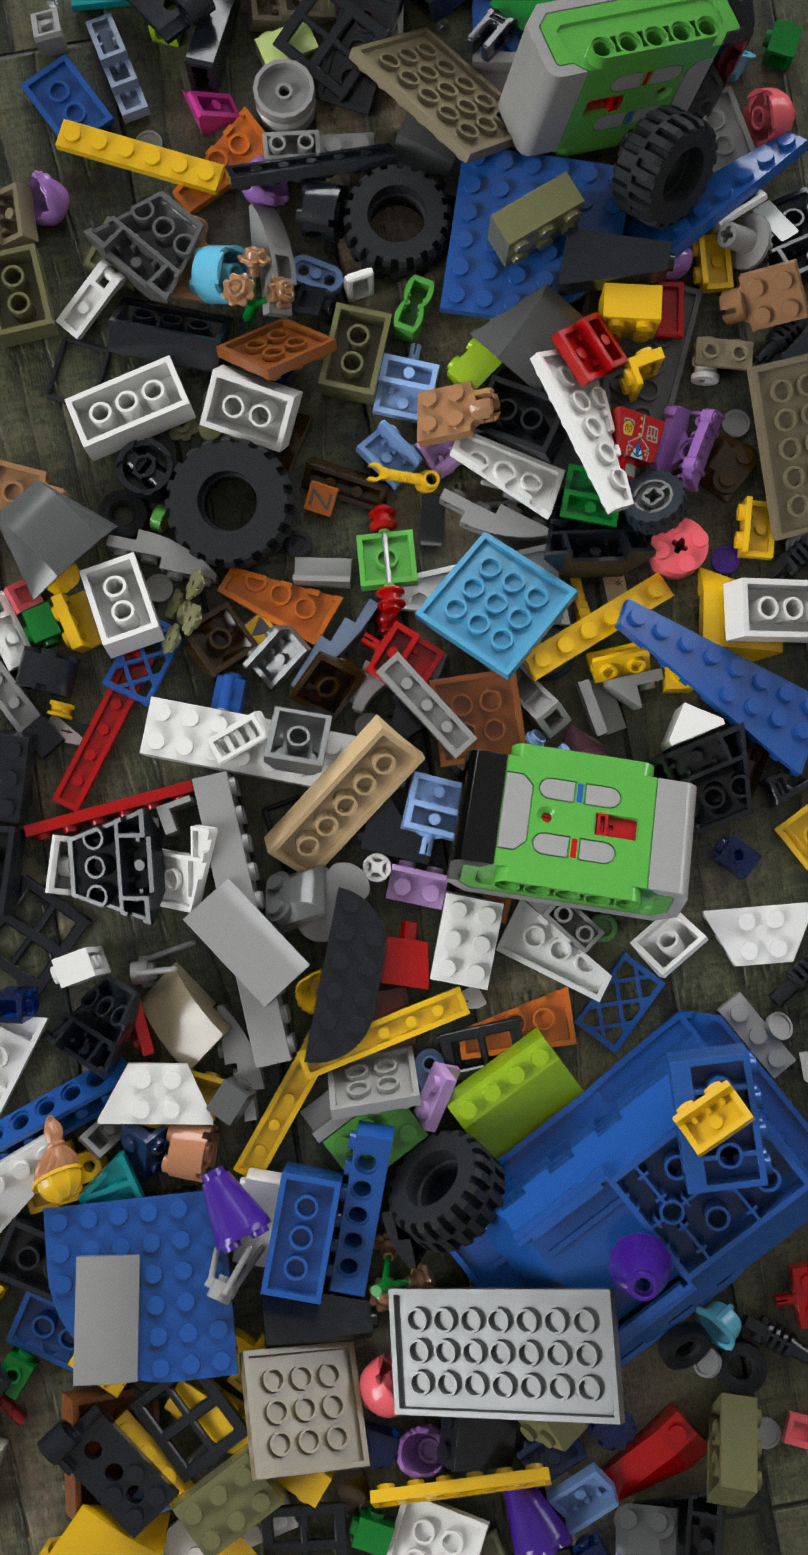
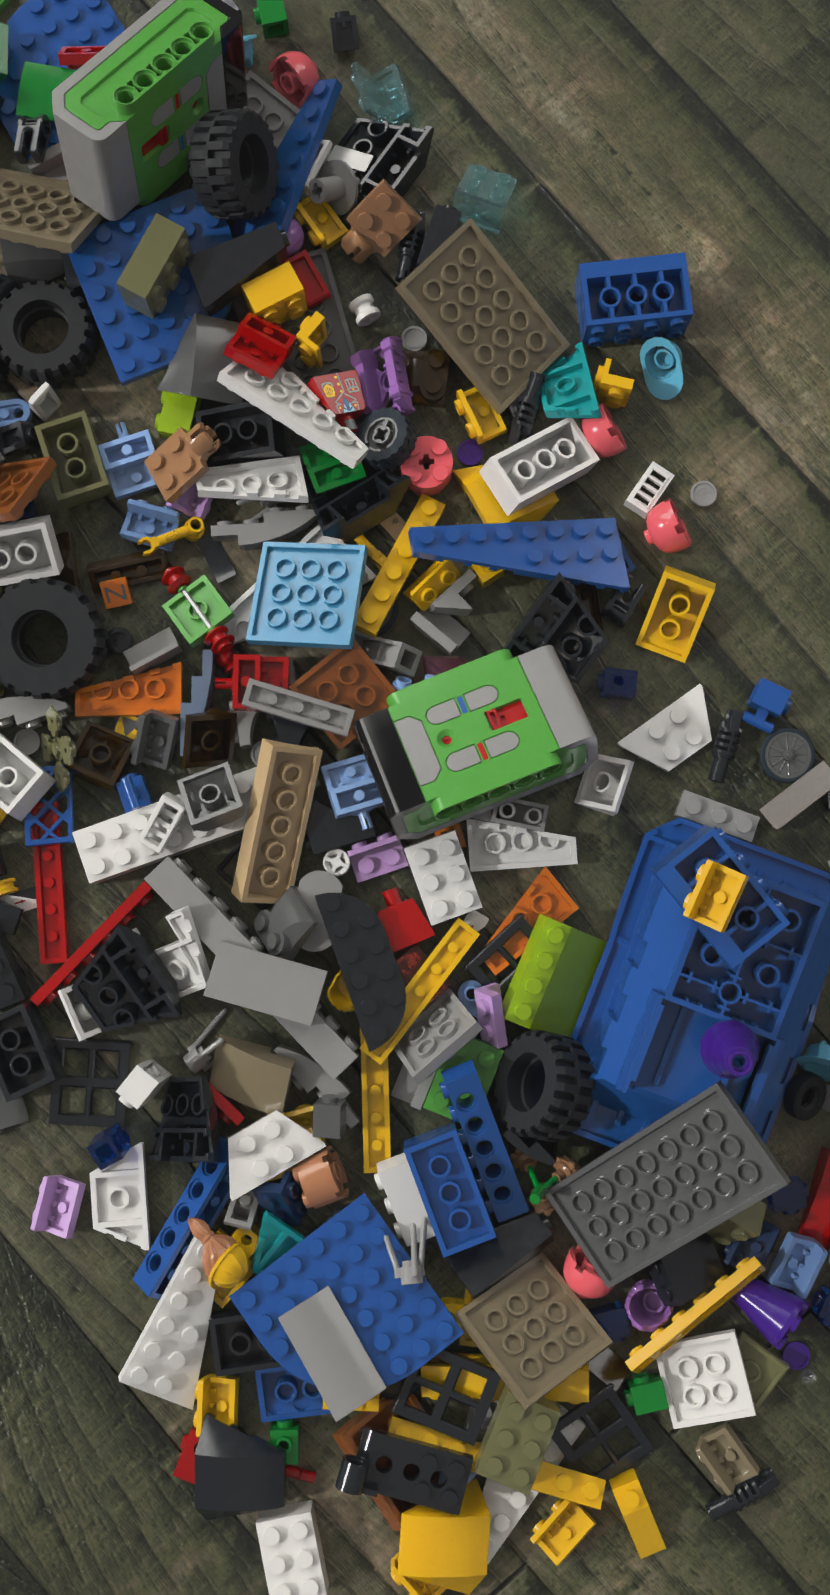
camera: 30 degrees left, 0 degrees up
light grey panel [156,795,197,837] -> none
dark purple cone [201,1166,272,1254] -> none
bright green brick [394,274,434,344] -> none
blue window [574,952,666,1053] -> none
bright green tile [591,914,617,942] -> none
white slope [660,703,725,752] -> none
dark tan bracket [691,336,754,371] -> none
light grey piece [765,1012,793,1041] -> none

